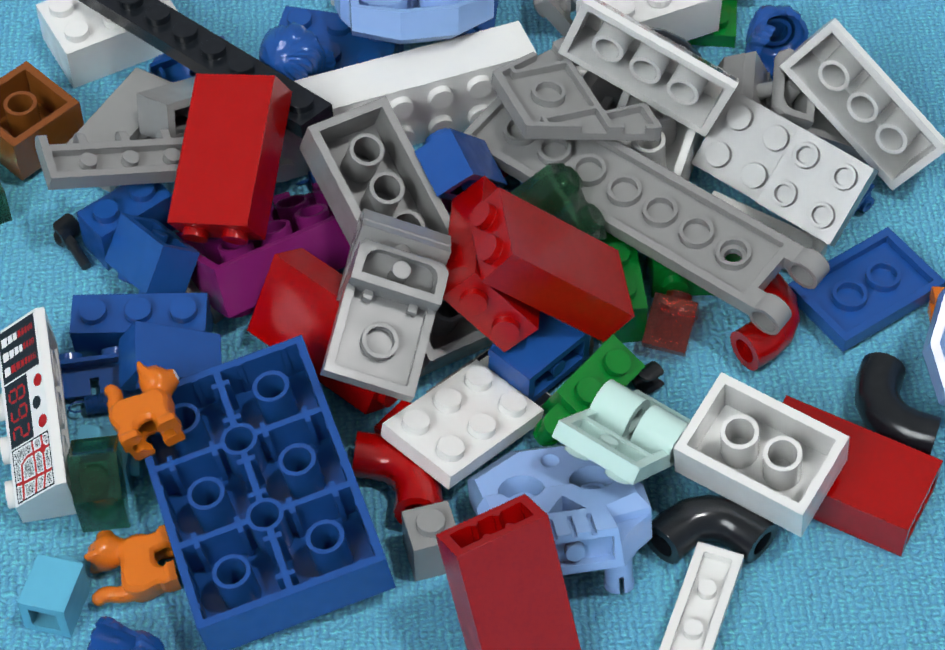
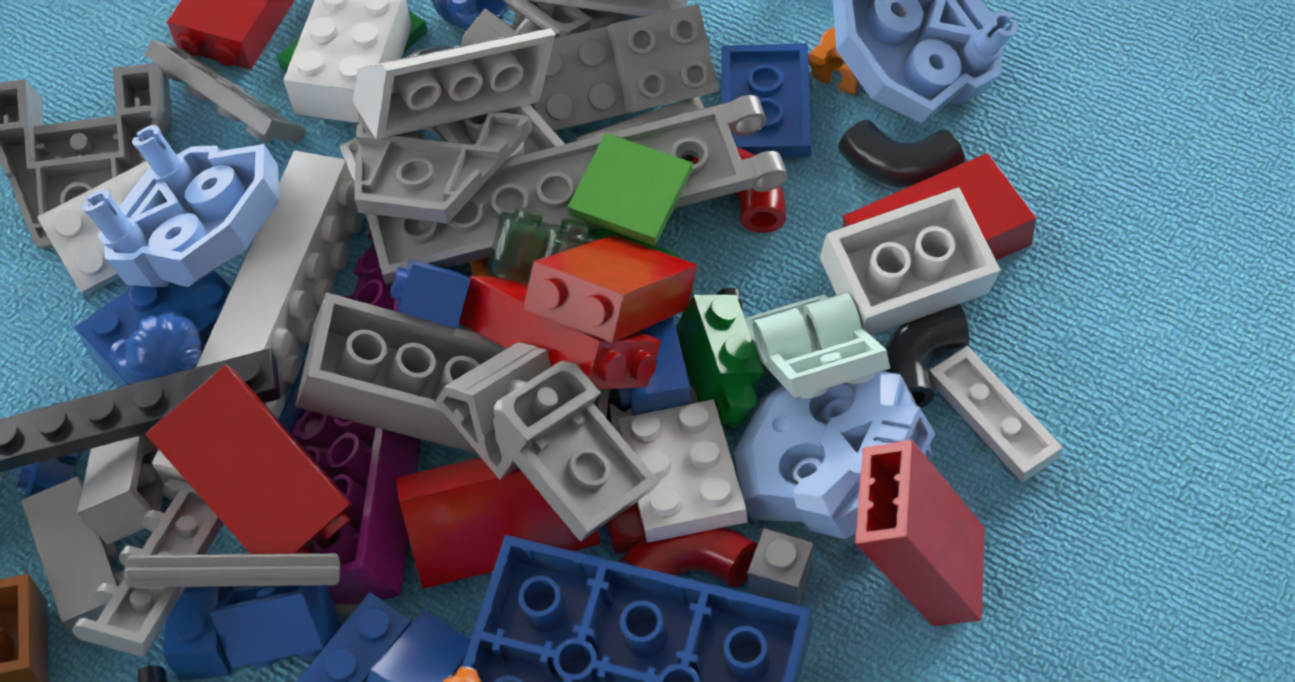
camera: 50 degrees left, 5 degrees up
clear red bracket [642,290,700,357] -> none
none -> light grey axle [125,554,340,587]
none -> bright green tile [567,133,692,247]

